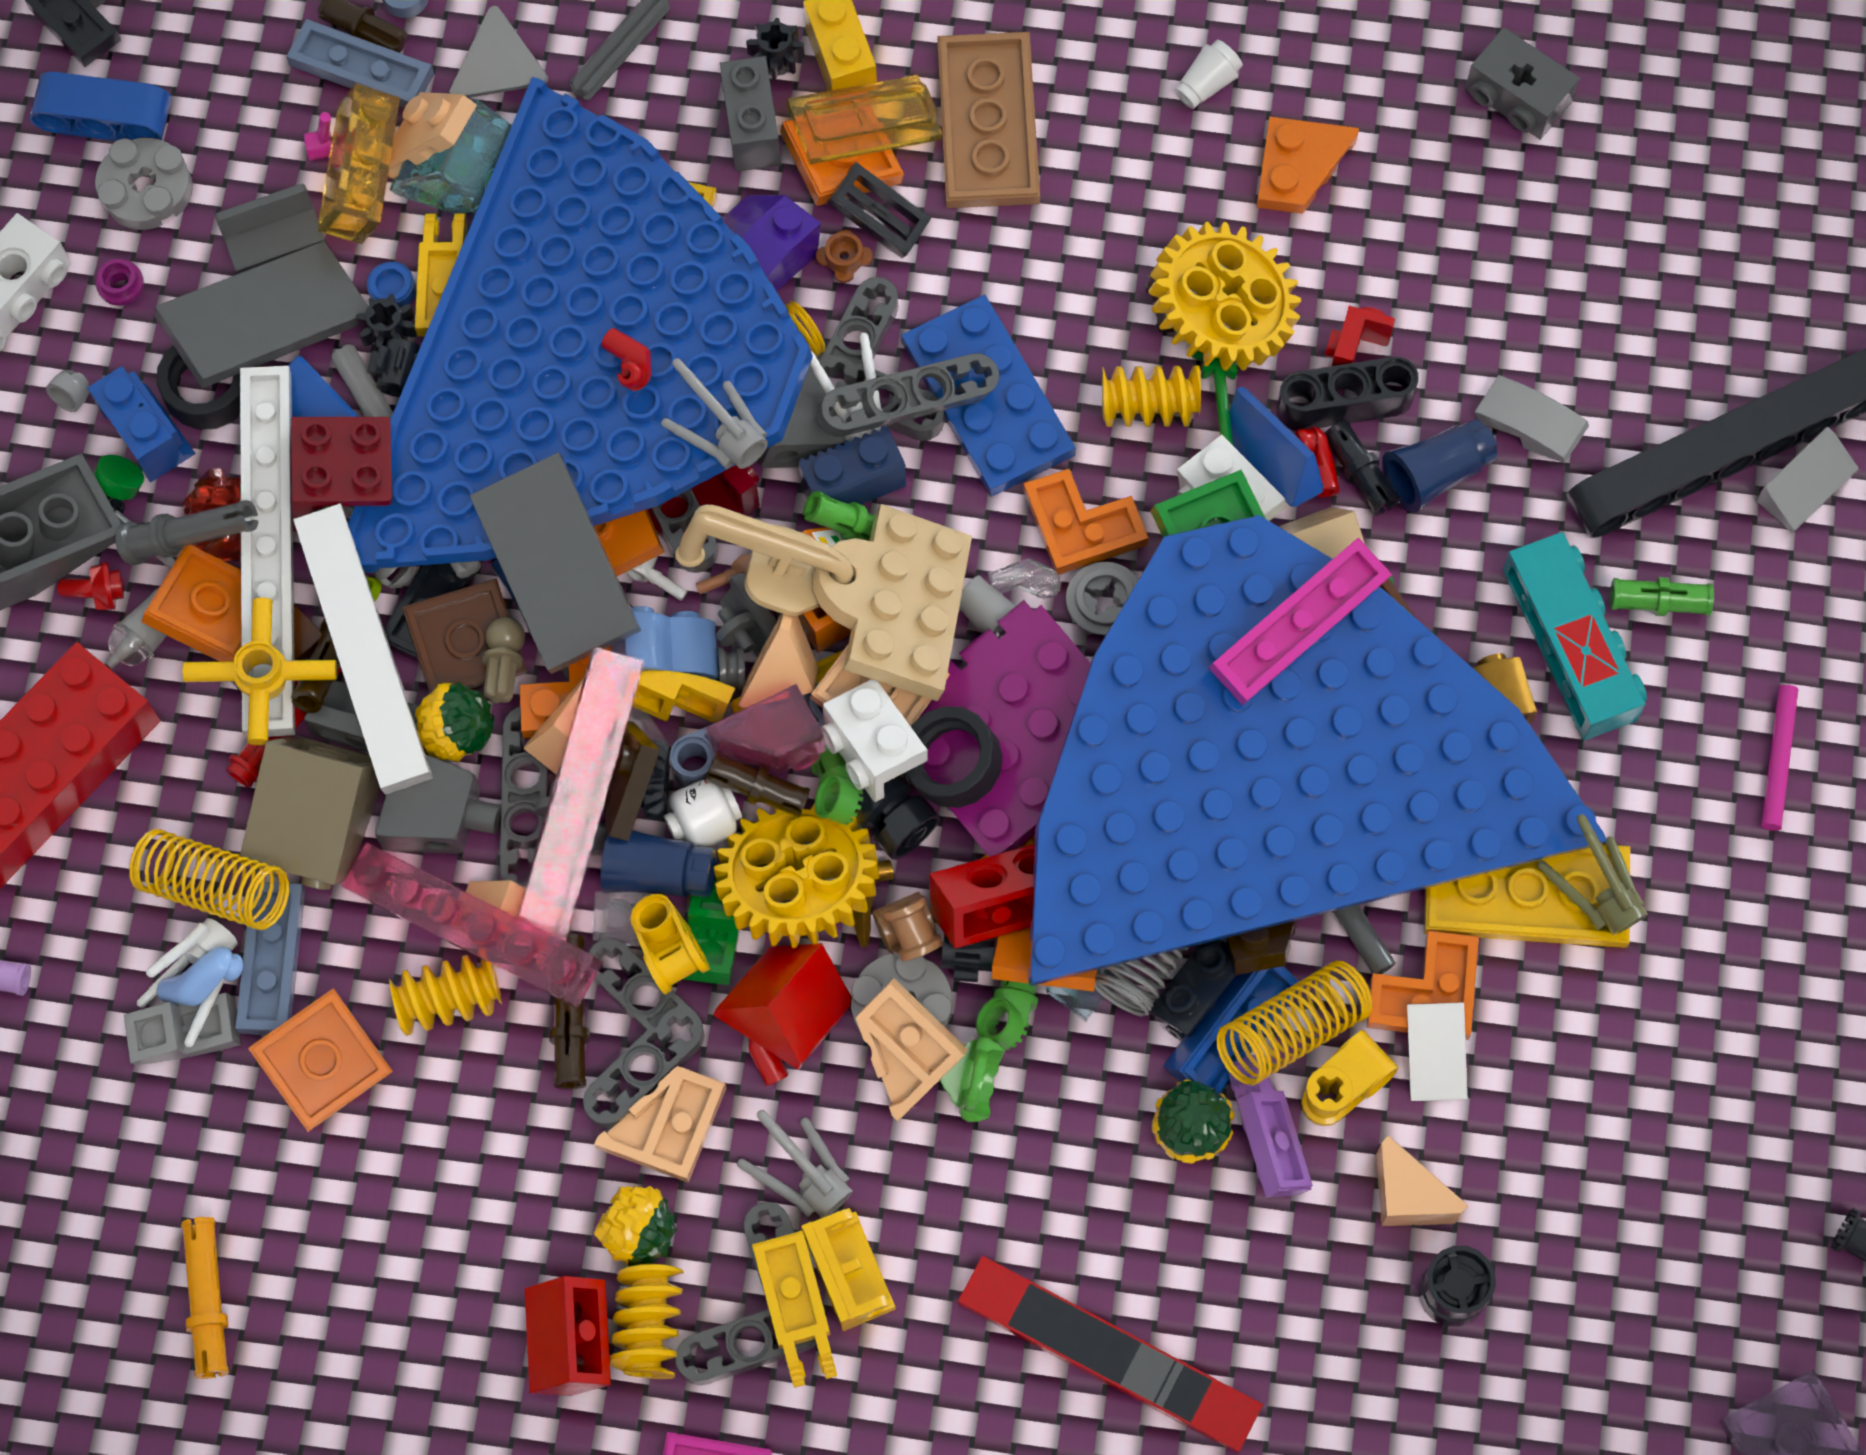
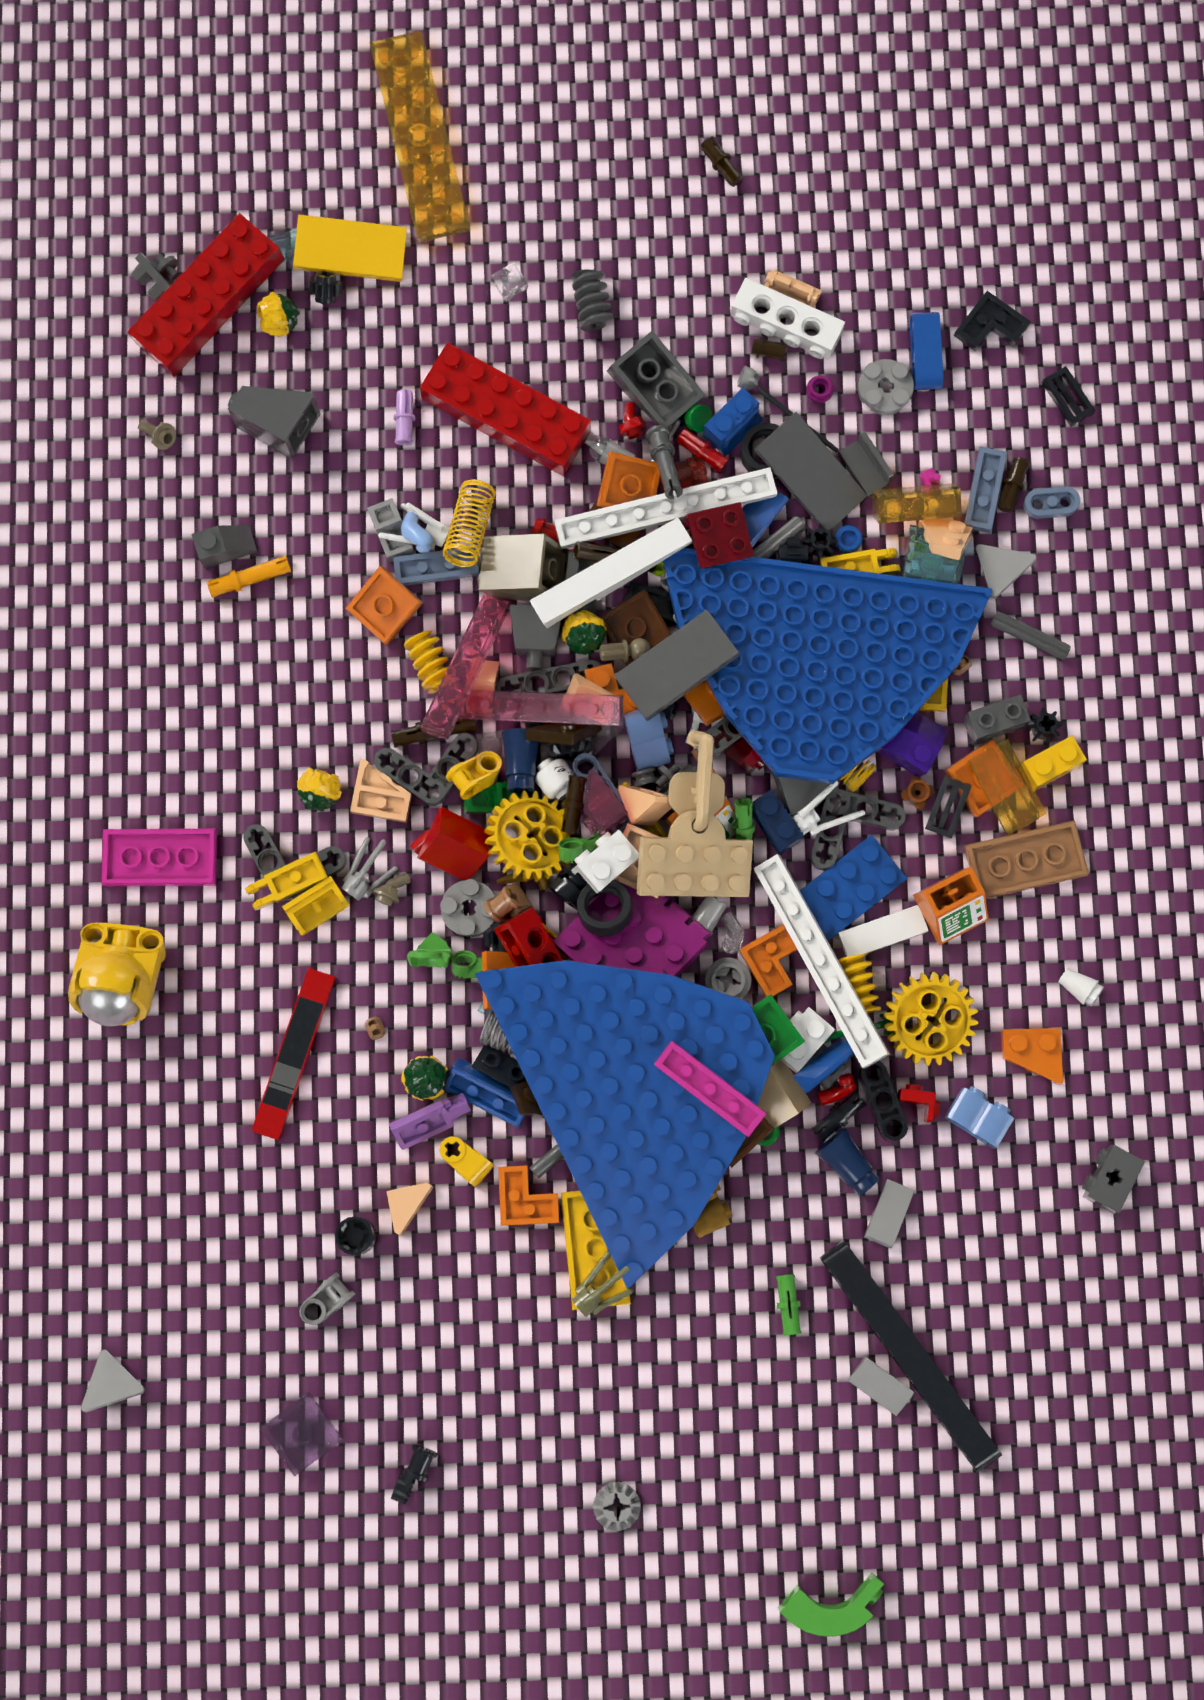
camera: 80 degrees right, 10 degrees up
yellow bar [182,597,337,745] -> none
red brick [524,1276,611,1396] -> none
red arm [602,328,652,391] -> none
yellow piece [610,1264,684,1379] -> none
yellow slope [622,670,735,723] -> none
light grey plant [661,358,768,469] -> none
dark grey beam [817,353,999,437] -> none
light nougat wing [855,978,968,1121] -> none
yellow piece [1217,960,1372,1086] -> none
white sticker [1407,1003,1468,1101] -> none
teal brick [1502,532,1647,741] -> none
dark pink bar [1761,685,1799,831] -> none
none -> dark grey slope [191,525,258,569]
none -> light grey piece [299,1272,356,1325]
none -> medium nougat rock [365,1016,386,1040]
none -> dark tan plate [372,873,411,906]
none -> red axle [677,429,729,473]
none -> dark brown pin [751,336,786,361]
none -> white plate [753,854,890,1069]
none -> black piece [757,387,839,452]
none -> white tile [838,905,929,957]
none -> orange slope [913,866,989,946]
none -> medium blue brick [944,1086,1014,1149]

